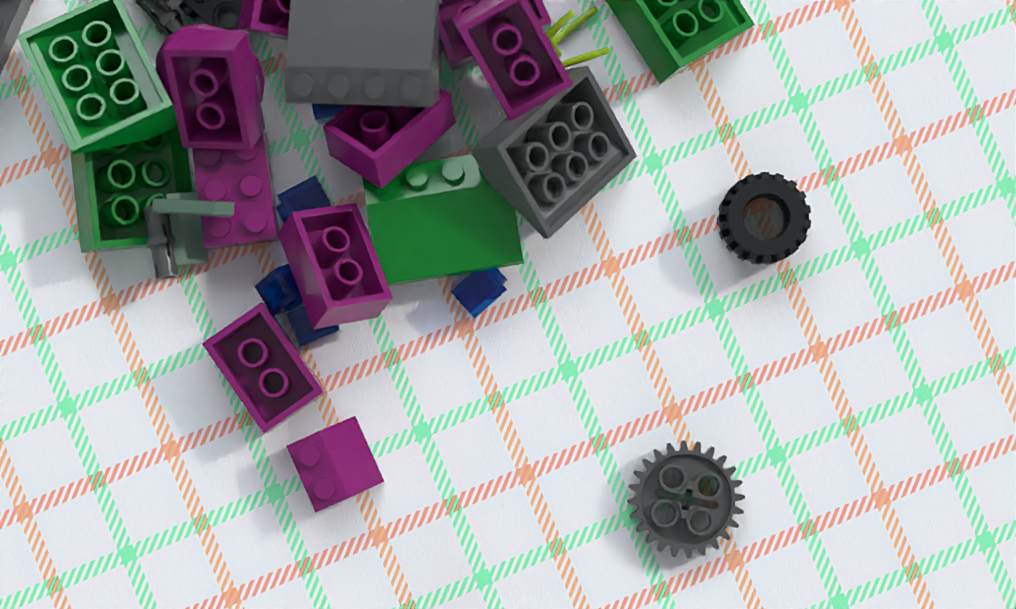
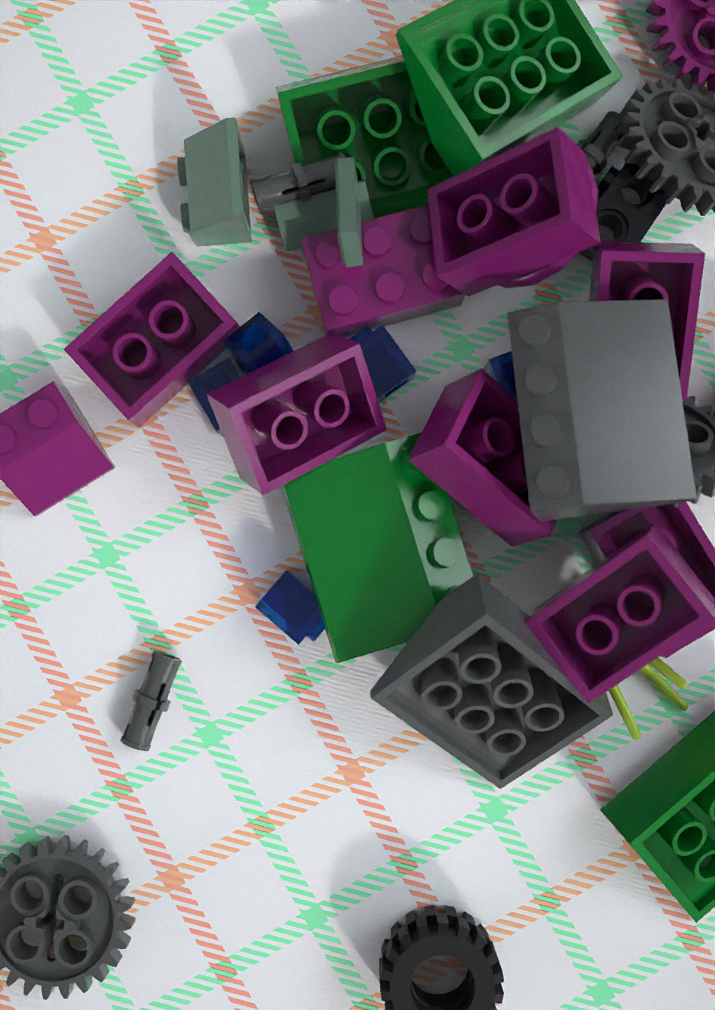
camera: 85 degrees right, 0 degrees up
none -> dark grey pin [120,650,182,751]
none -> sand green slope [177,117,252,247]

